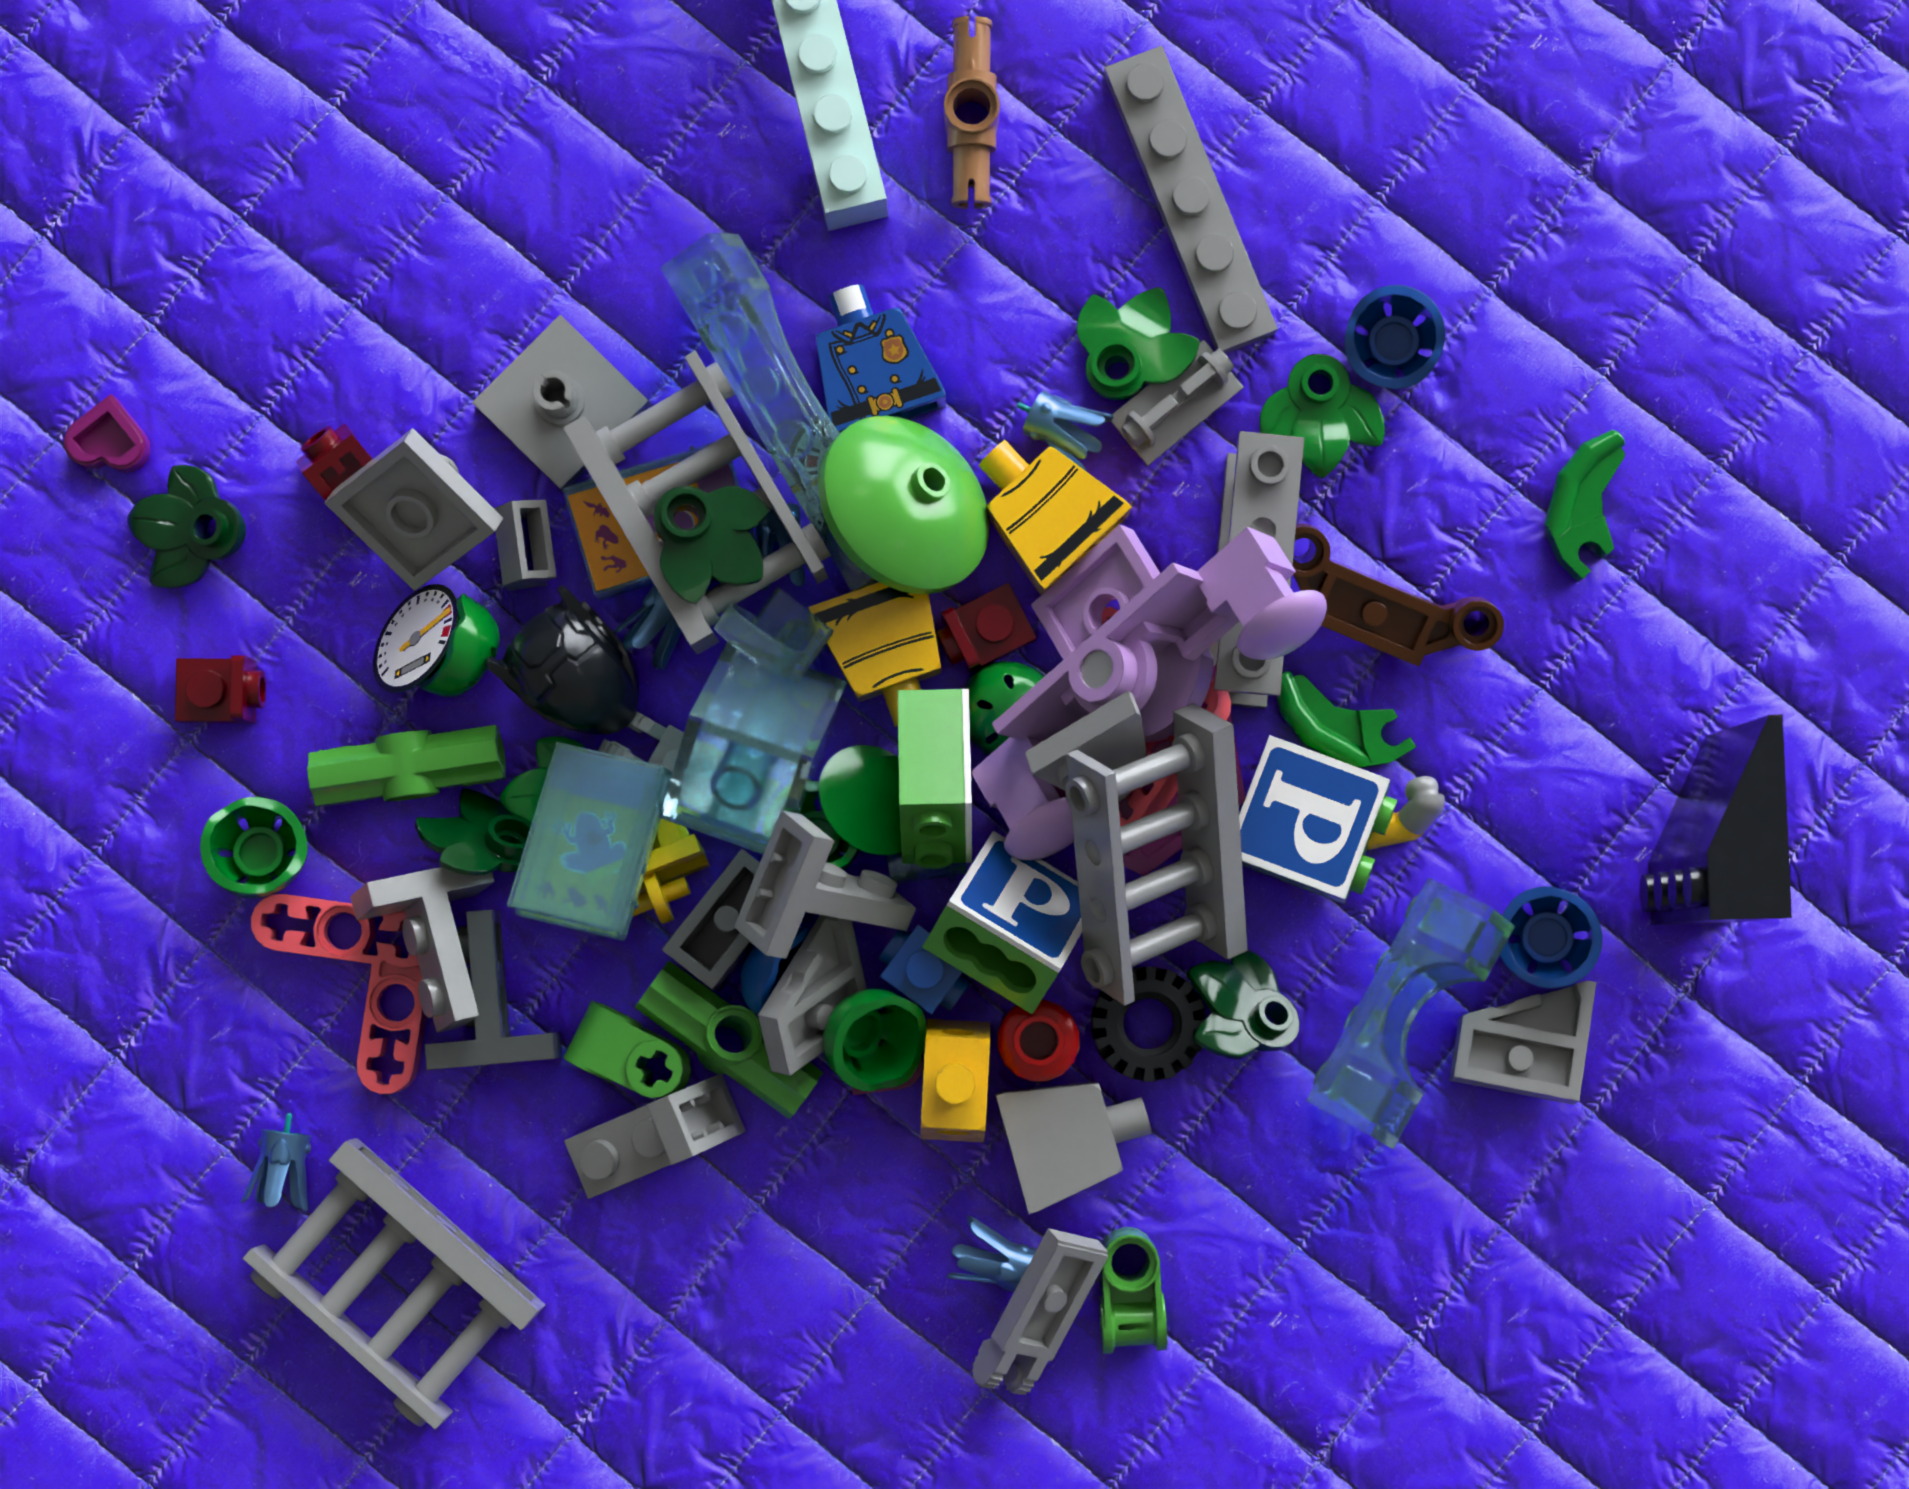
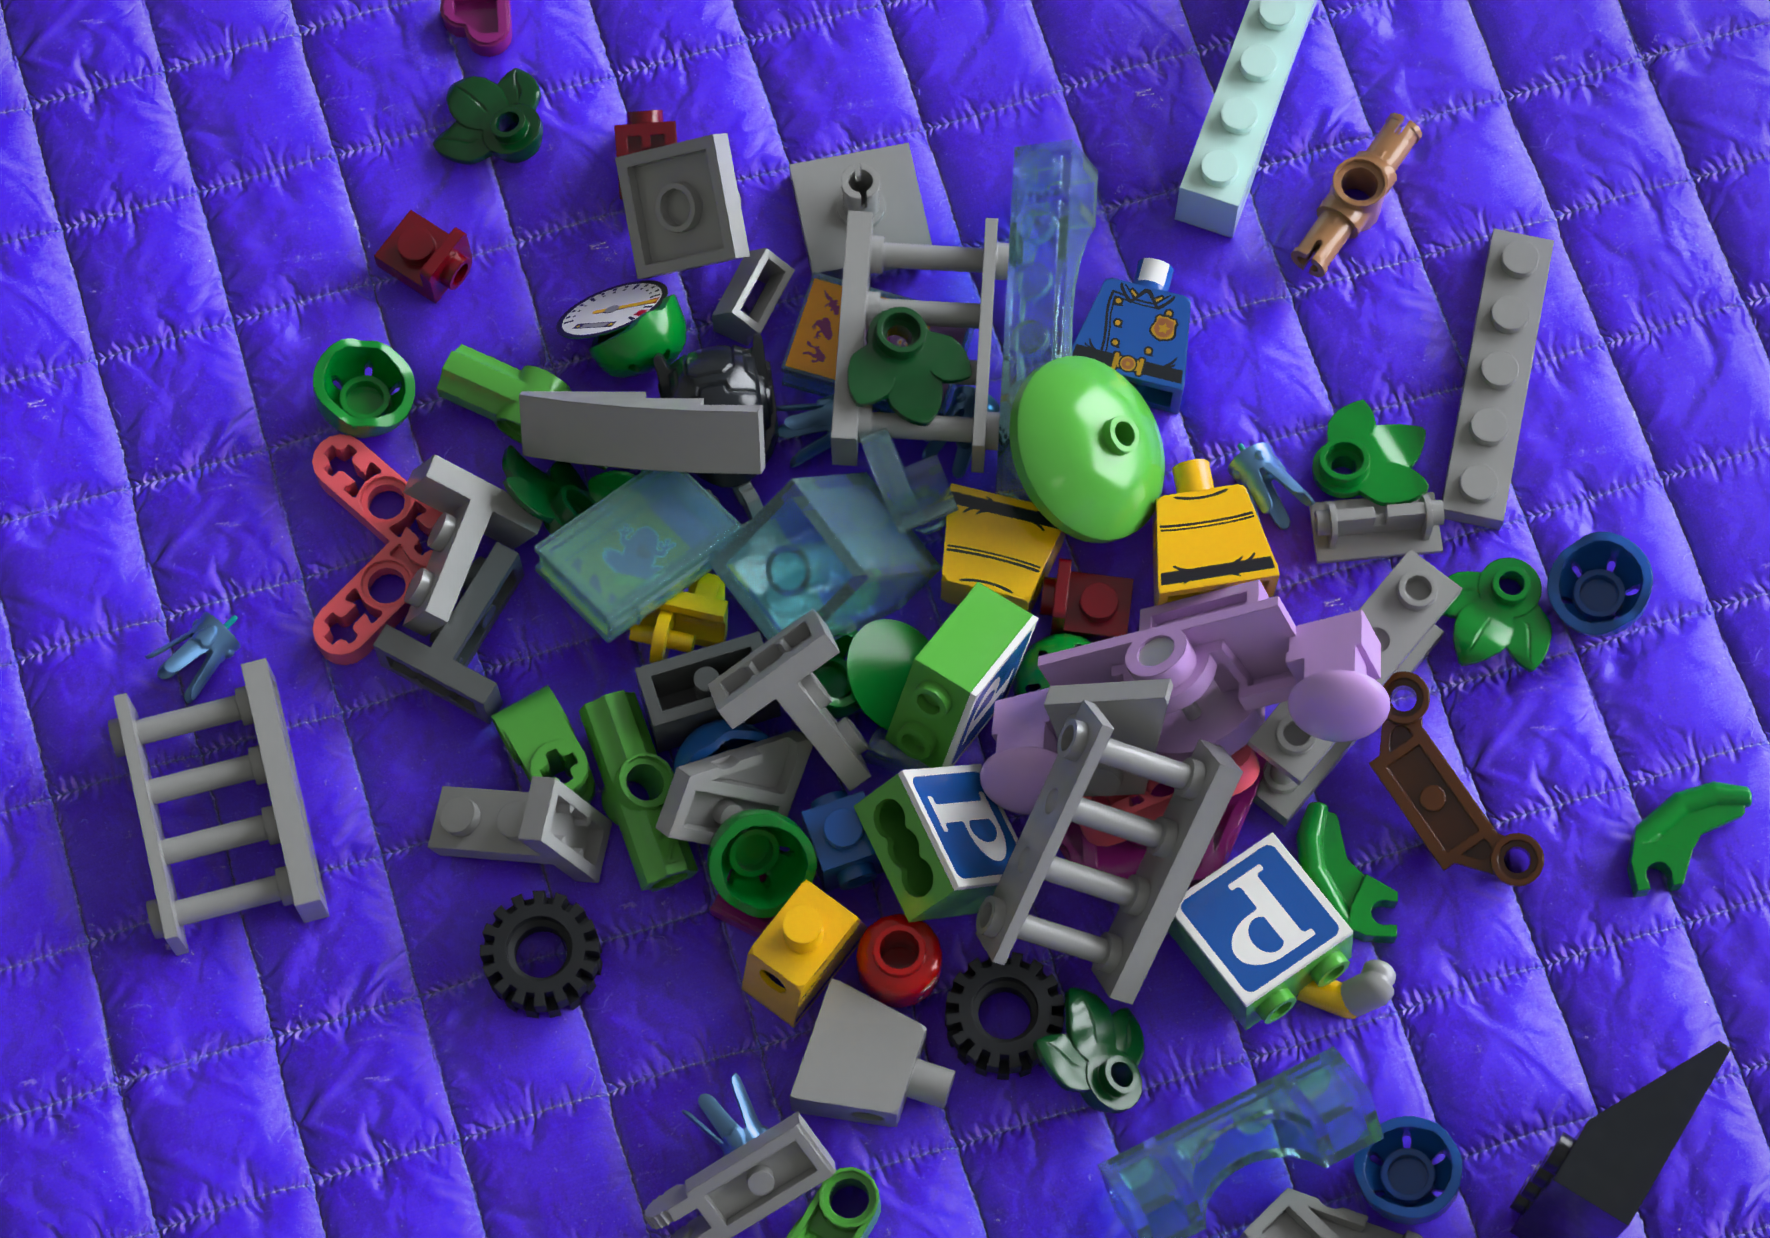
camera: 35 degrees right, 15 degrees down
none -> black tyre [480,891,603,1018]
none -> light grey slope [519,391,765,474]

